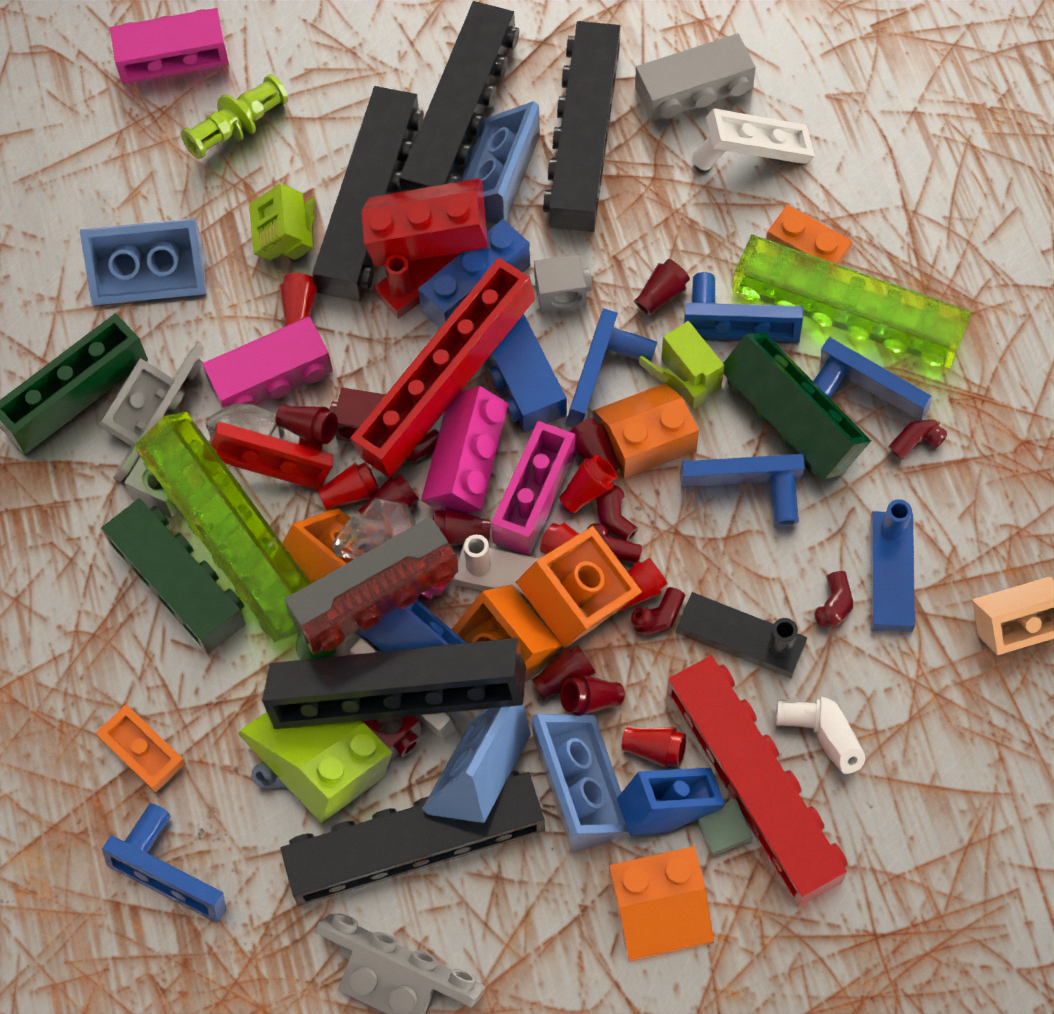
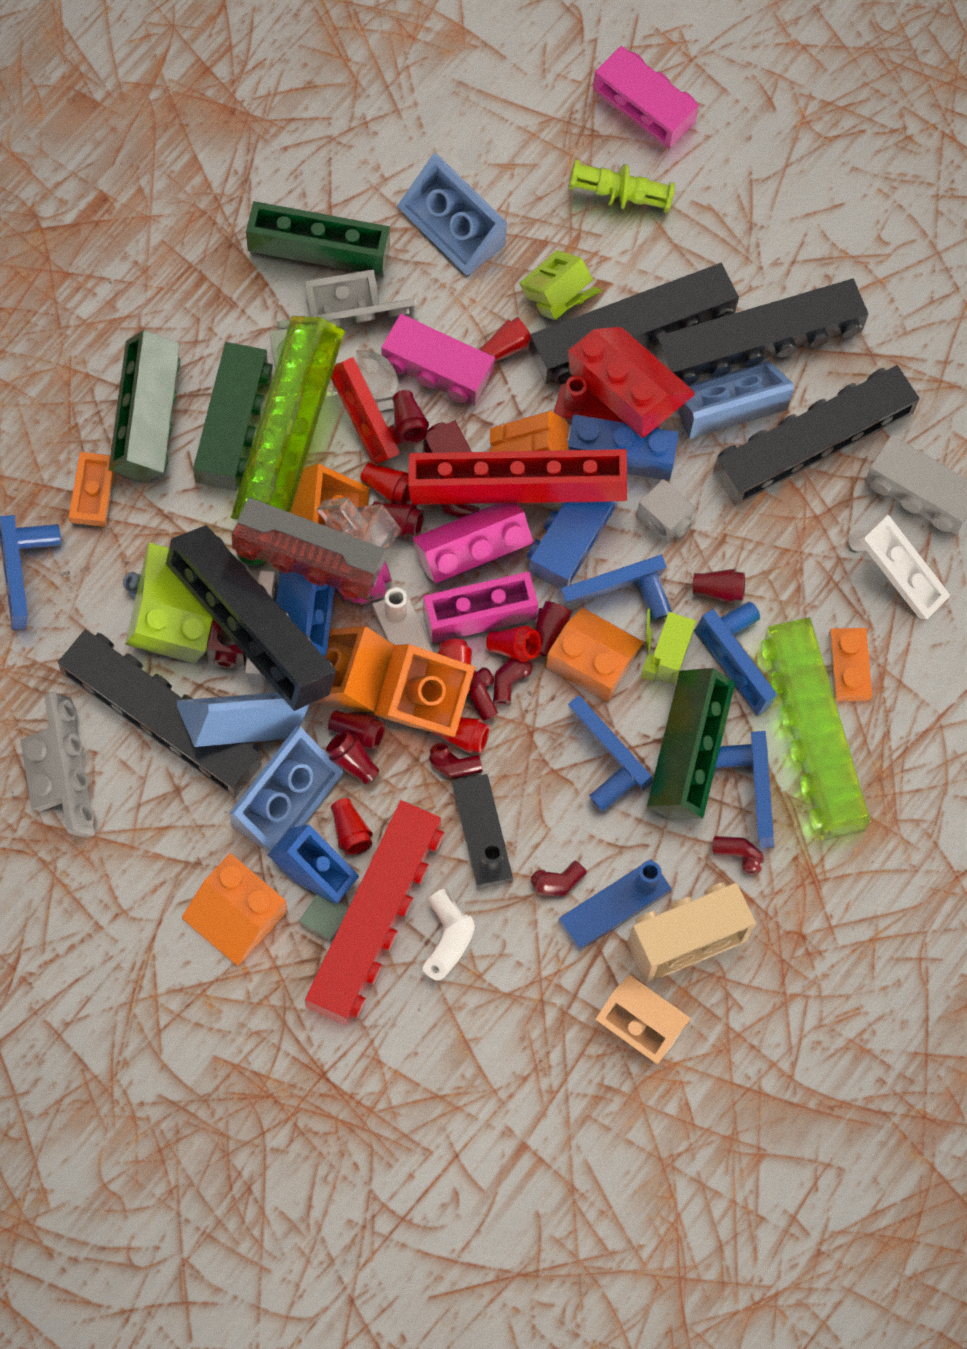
camera: 45 degrees right, 5 degrees up
dark red cone [432,507,491,546] -> none
none -> brick [108,330,181,483]
none -> orange brick [490,411,568,452]
none -> tan brick [627,882,756,984]

